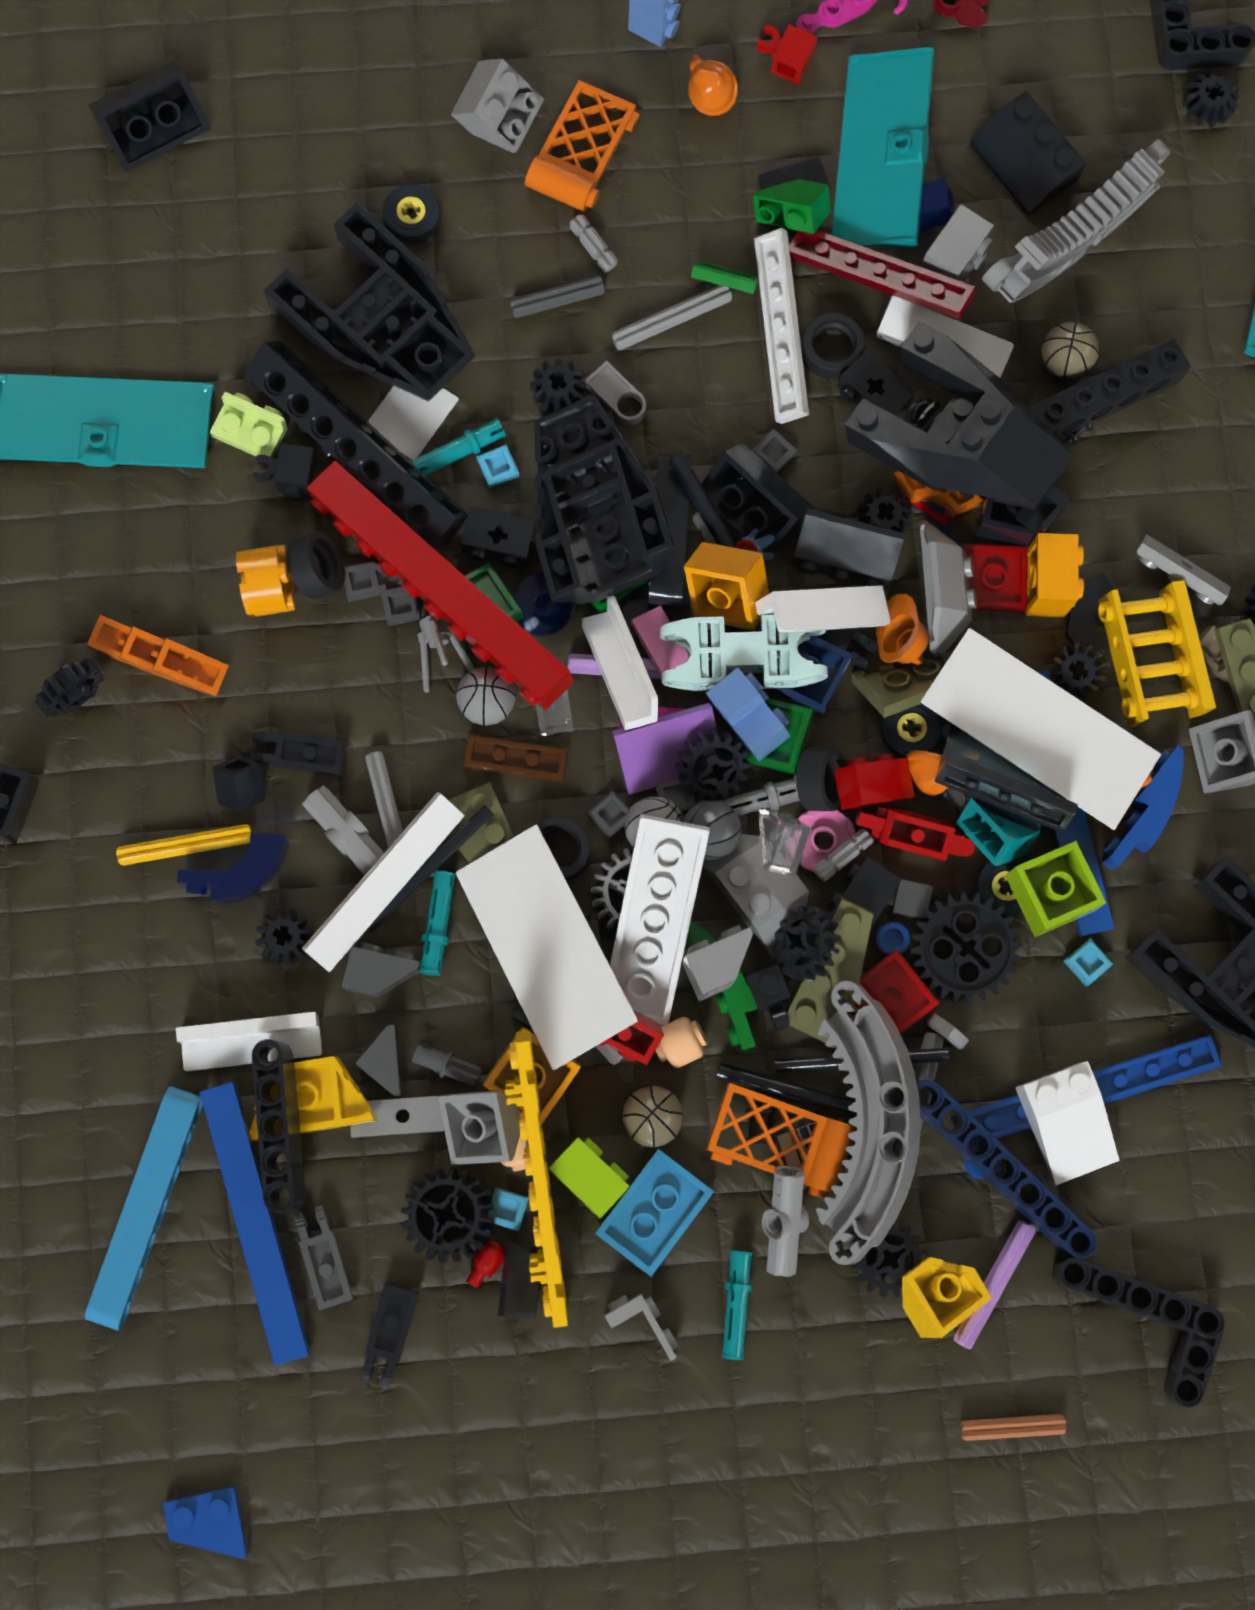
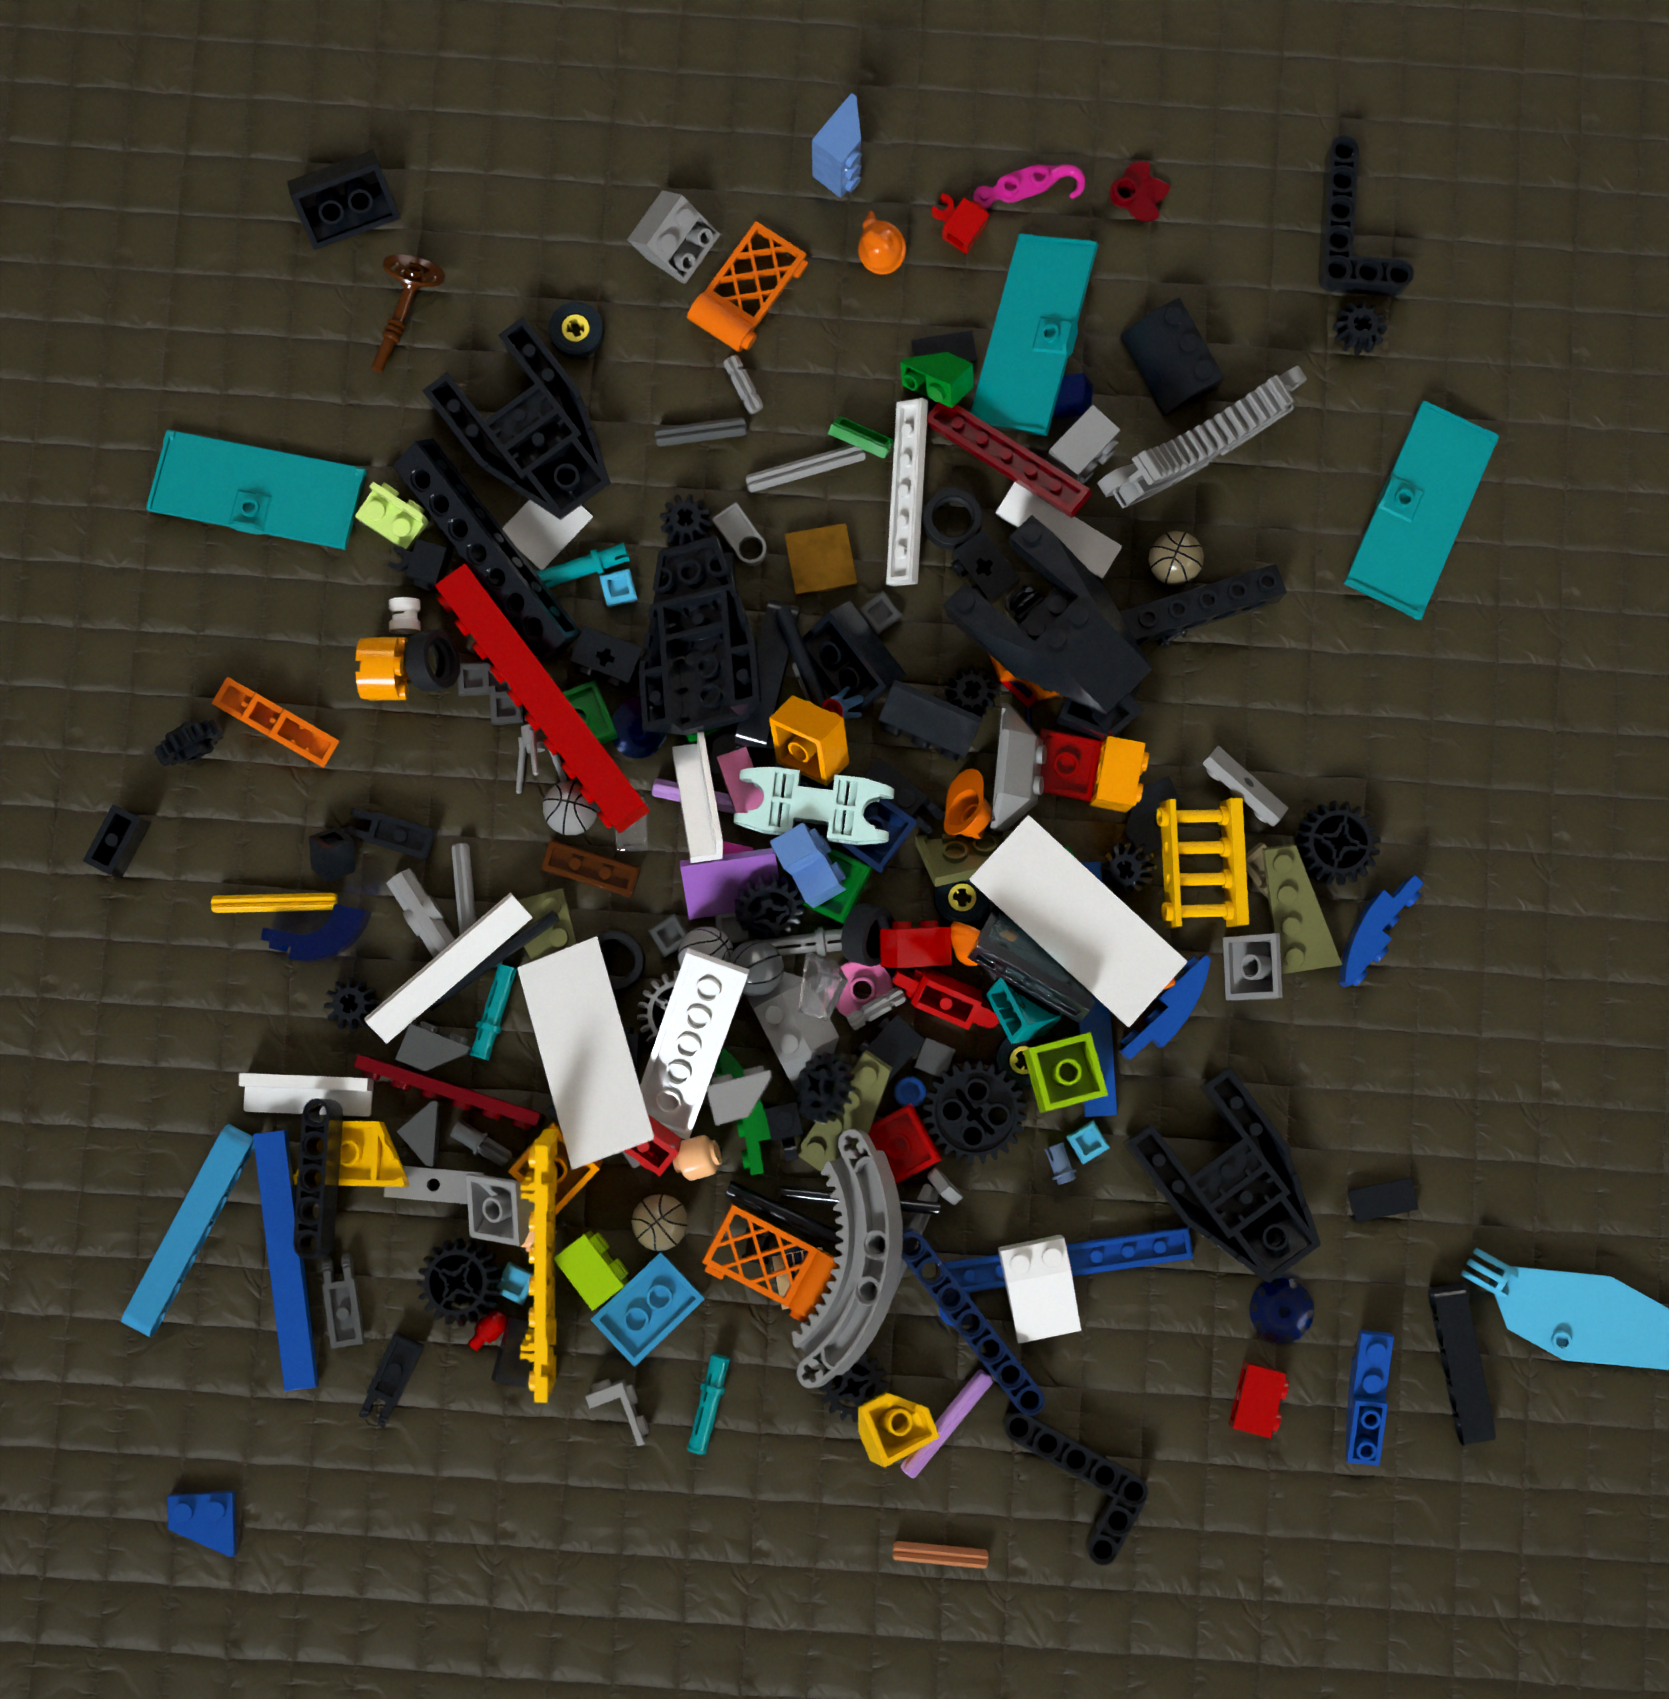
camera: 15 degrees right, 5 degrees up
white panel [755,585,891,633] -> none
light grey piece [762,1165,809,1277] -> none
none -> dark red plate [354,1055,544,1130]
none -> reddish brown dish [371,254,445,374]
none -> white wheel [389,597,421,634]
none -> pearl gold tile [785,523,857,596]
none -> sand blue pin [1044,1142,1077,1185]

